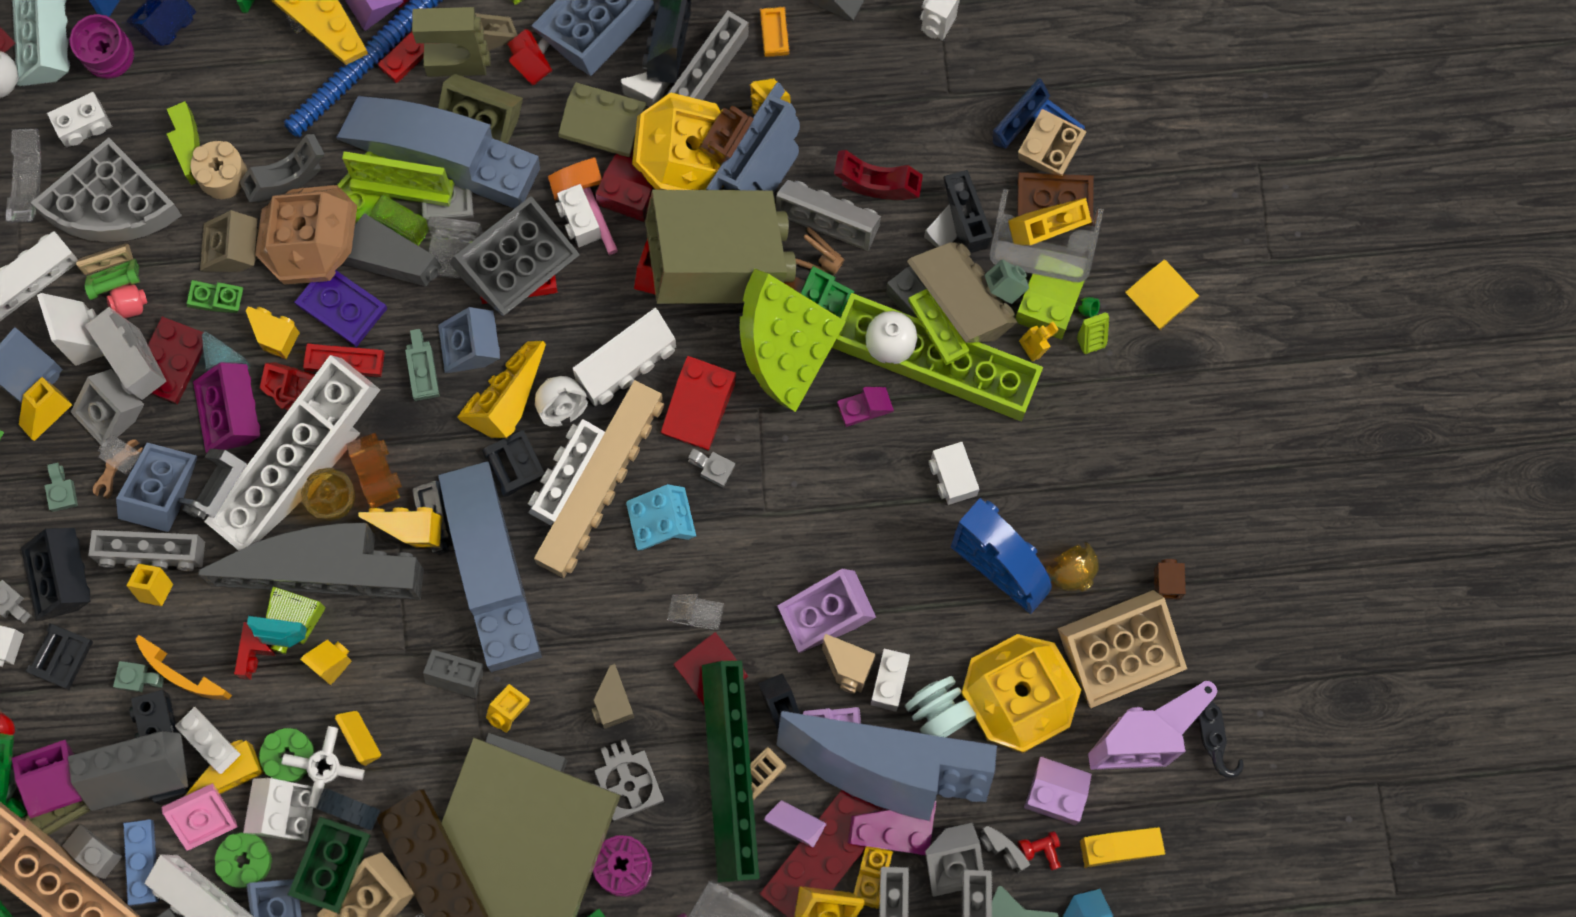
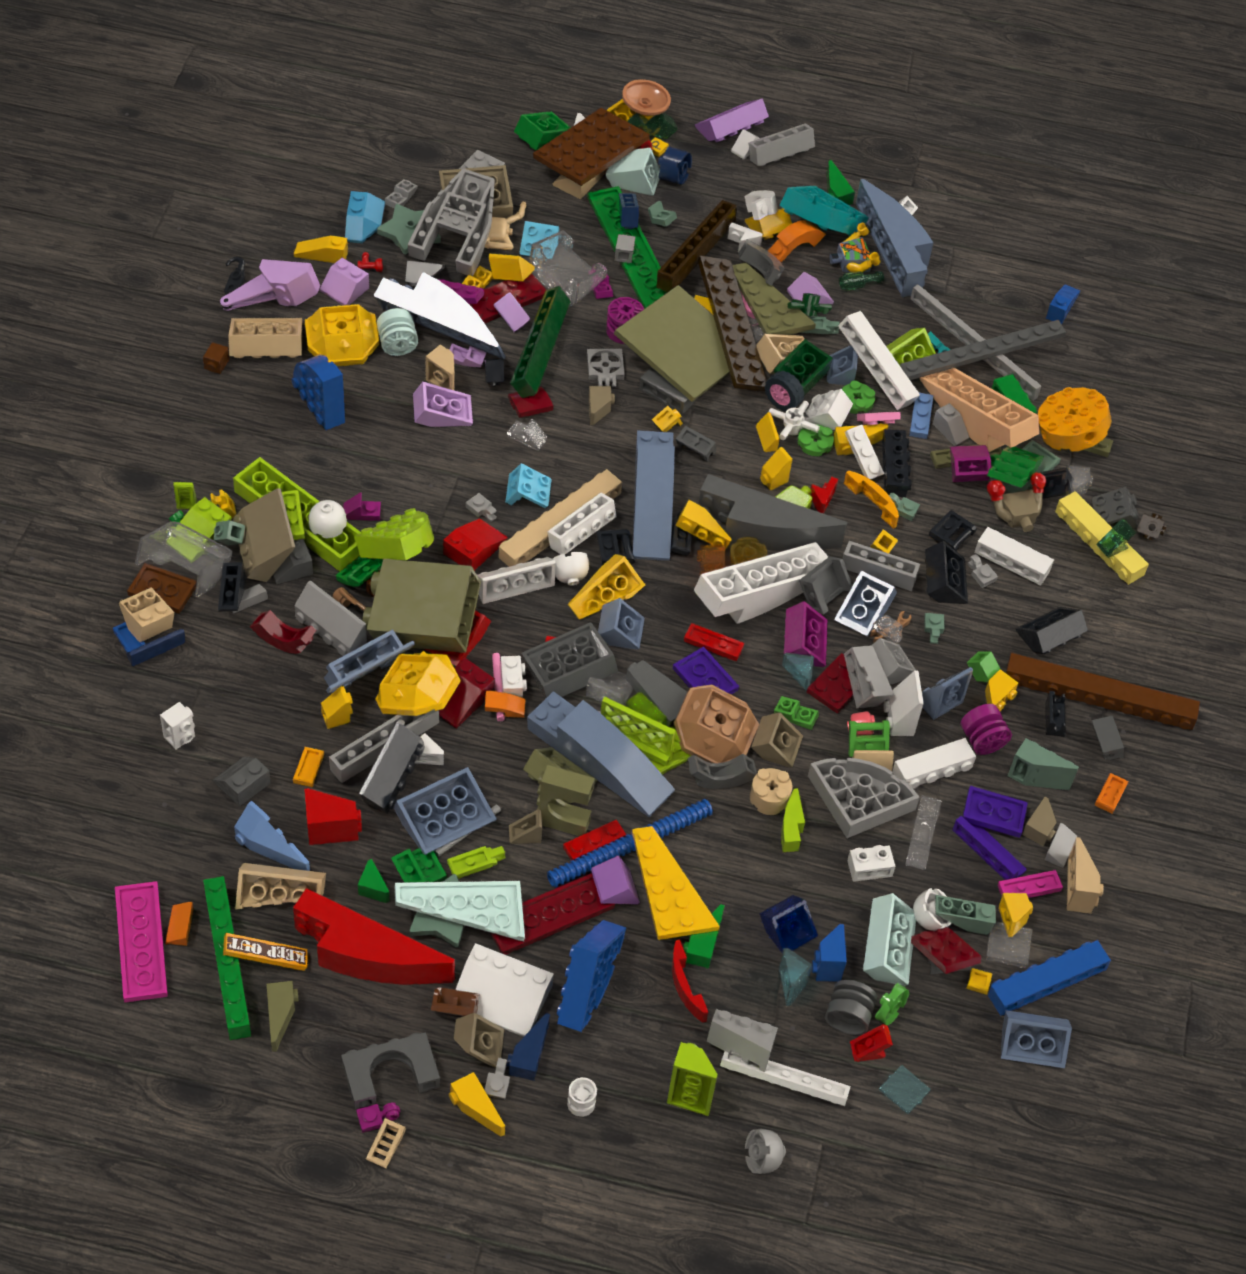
camera: 165 degrees left, 20 degrees down
yellow slope [19,377,72,441] -> none
dark grey slope [68,731,188,811] -> none
magenta wheel [70,14,134,79] -> none
yellow slope [246,306,299,359] -> none
teal slope [247,616,307,647] -> none
red slope [260,362,316,411] -> none
sand green hinge [405,329,440,401] -> none
red slope [508,29,552,85] -> none
olive slope [559,83,646,157] -> none
reddish brown hinge [698,106,754,165] -> none
tan slope [750,747,786,800] -> none
white piece [871,649,910,711] -> none
white piece [929,442,979,505] -> none
light grey slope [980,826,1030,873] -> none
yellow slope [1008,198,1091,245] -> none
clear yellow cylinder [1046,542,1099,592] -> none
yellow slope [1126,260,1199,330] -> none

